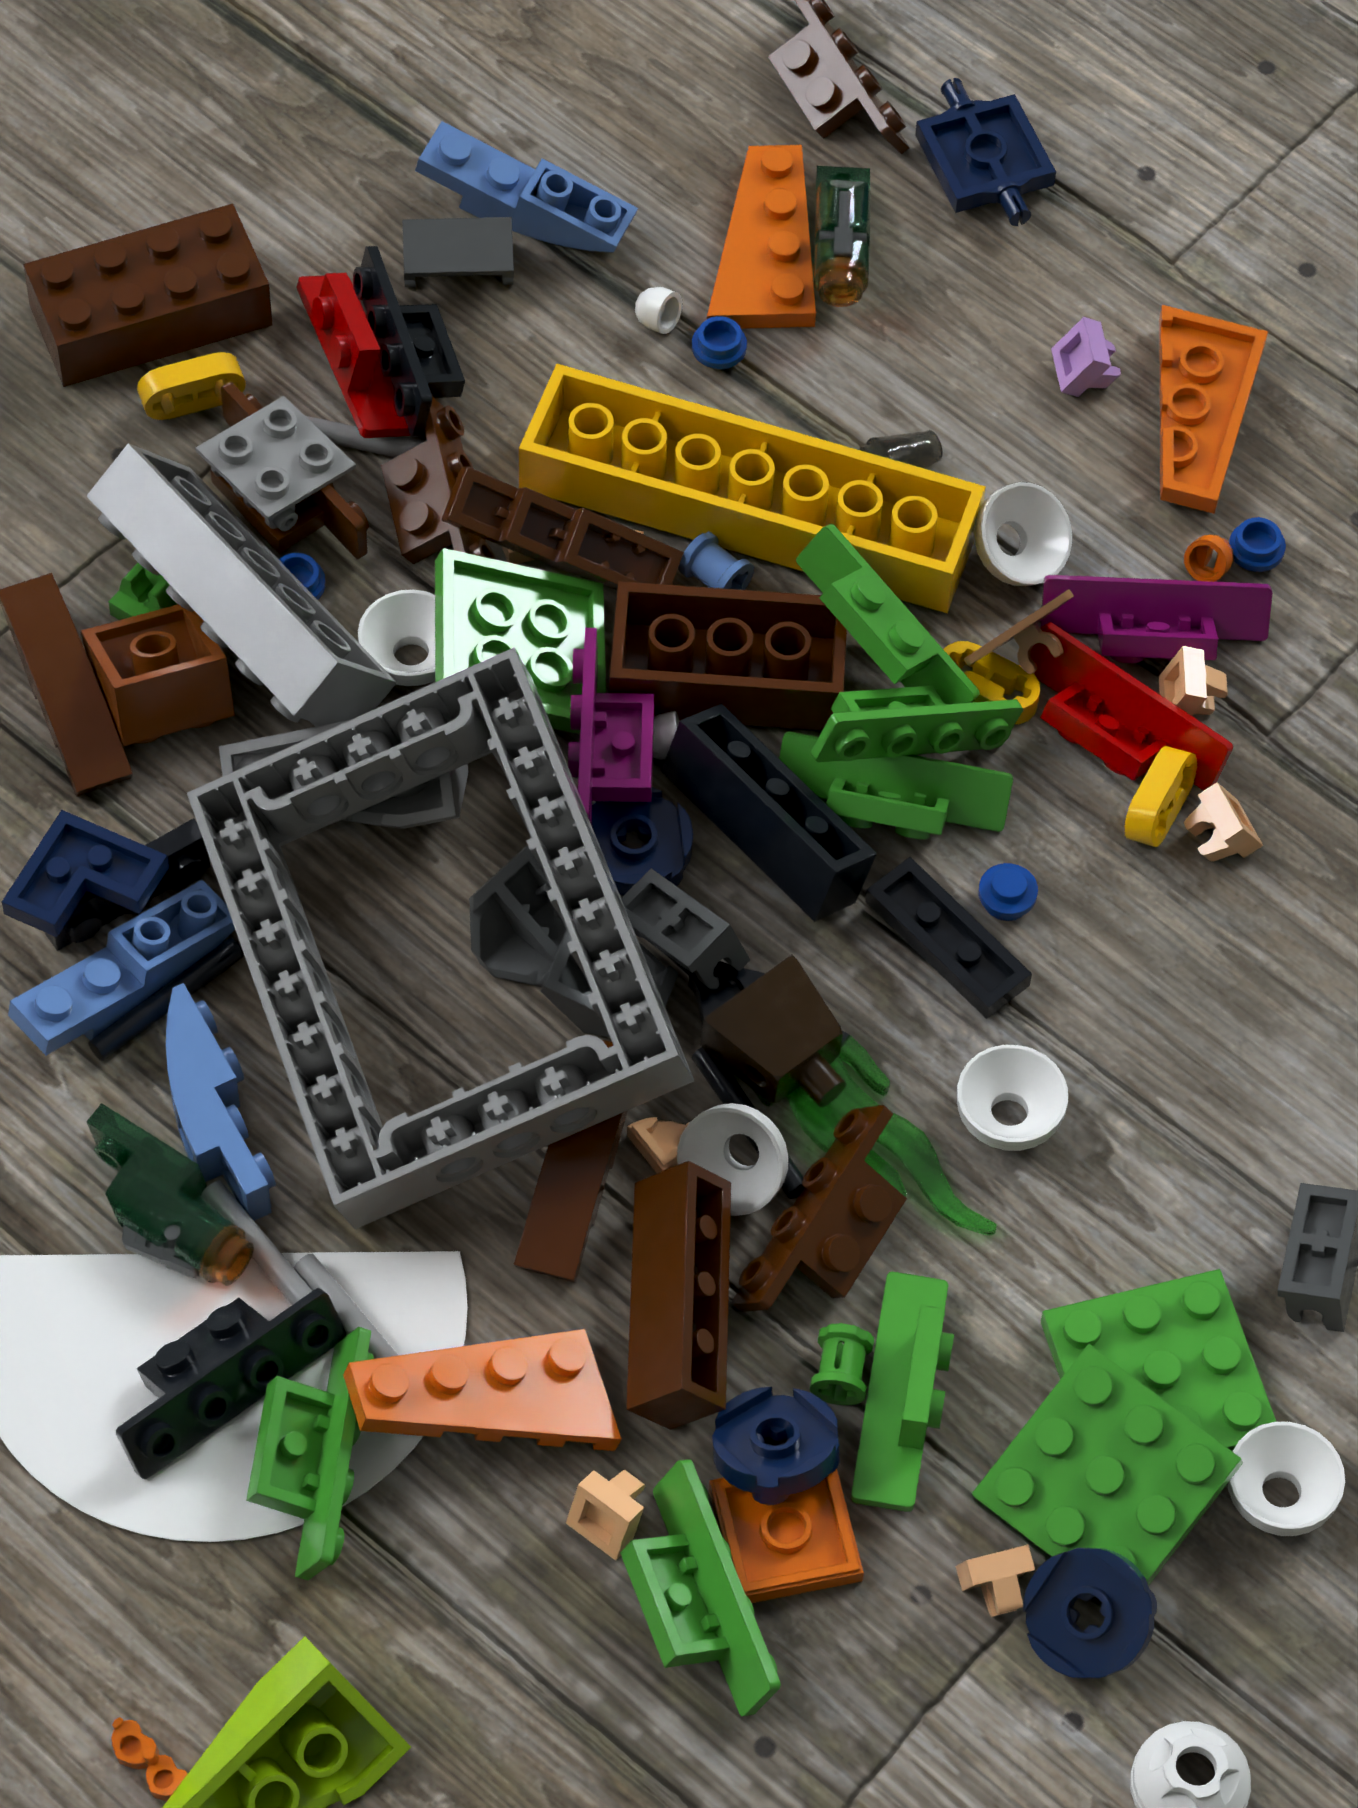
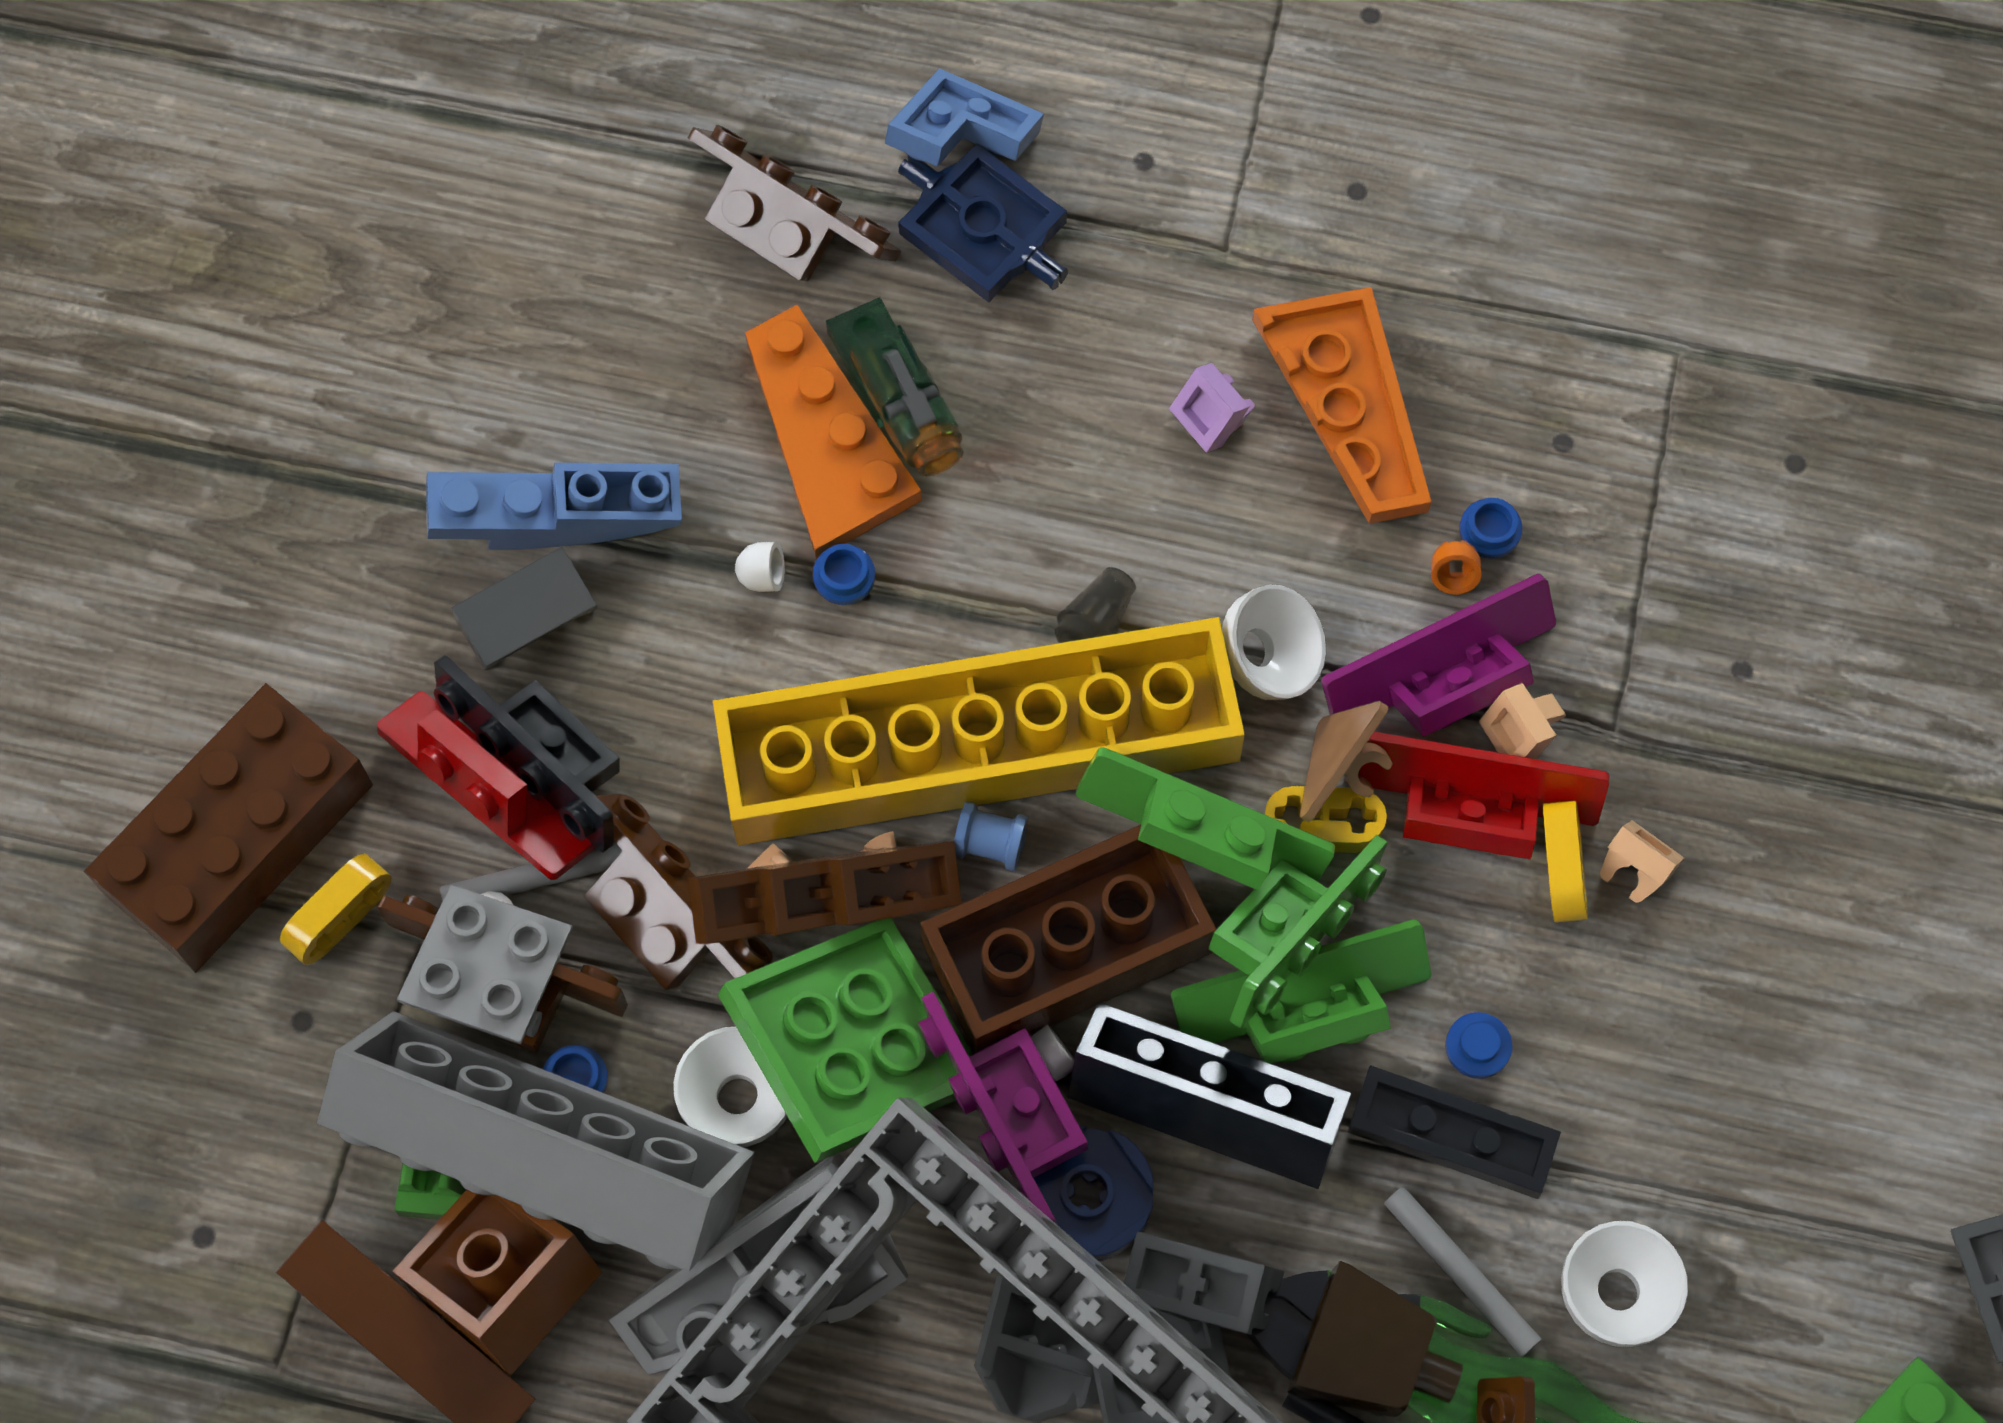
camera: 25 degrees left, 10 degrees up
none -> medium blue plate [885,68,1044,167]
none -> light grey bar [1384,1186,1542,1357]

